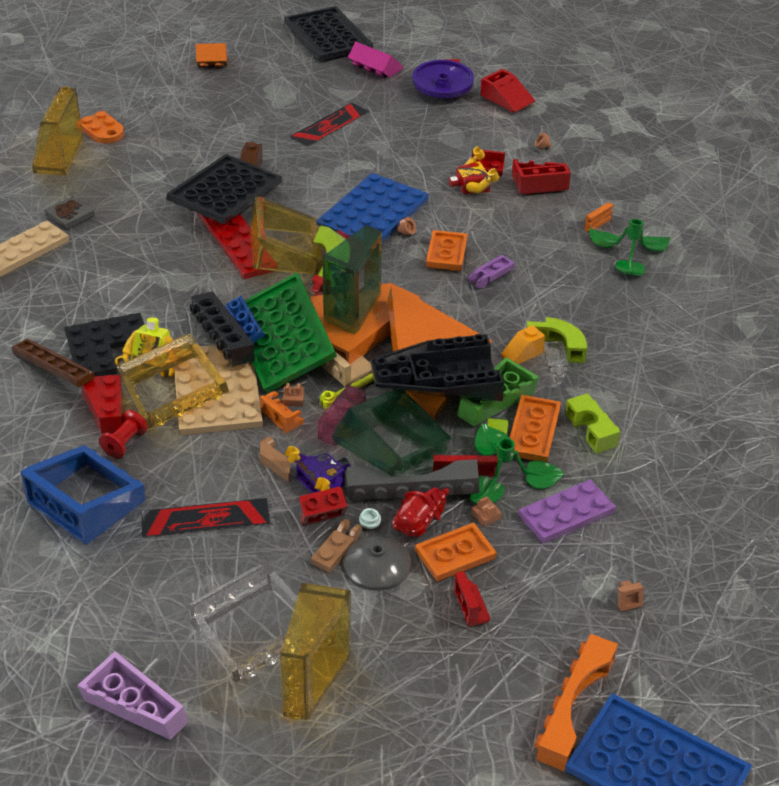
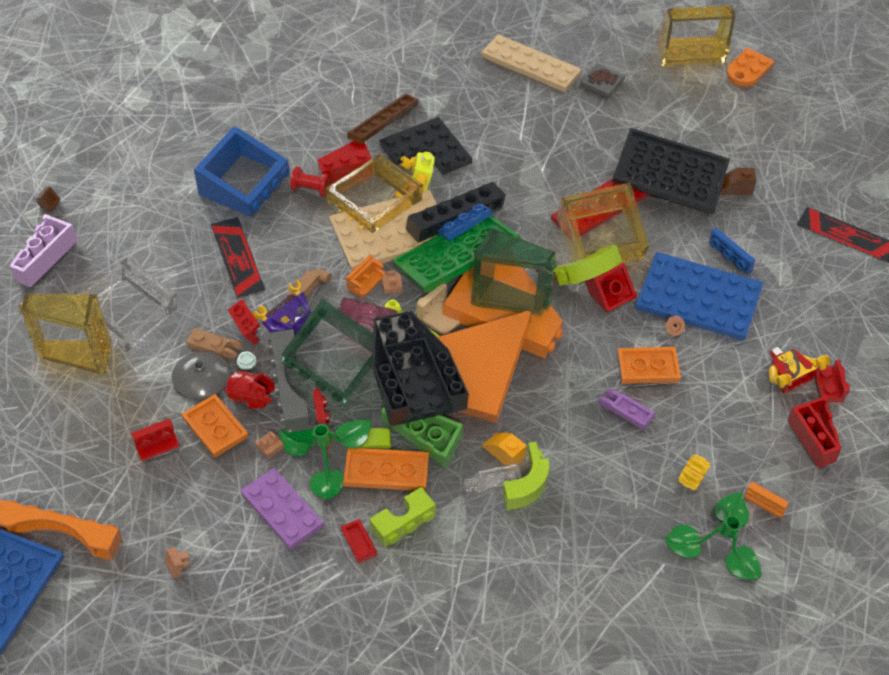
camera: 80 degrees right, 10 degrees up
none -> reddish brown tile [35,186,61,212]
none -> red tile [340,519,378,564]
none -> yellow gear [679,454,710,490]
none -> blue tile [709,228,756,274]

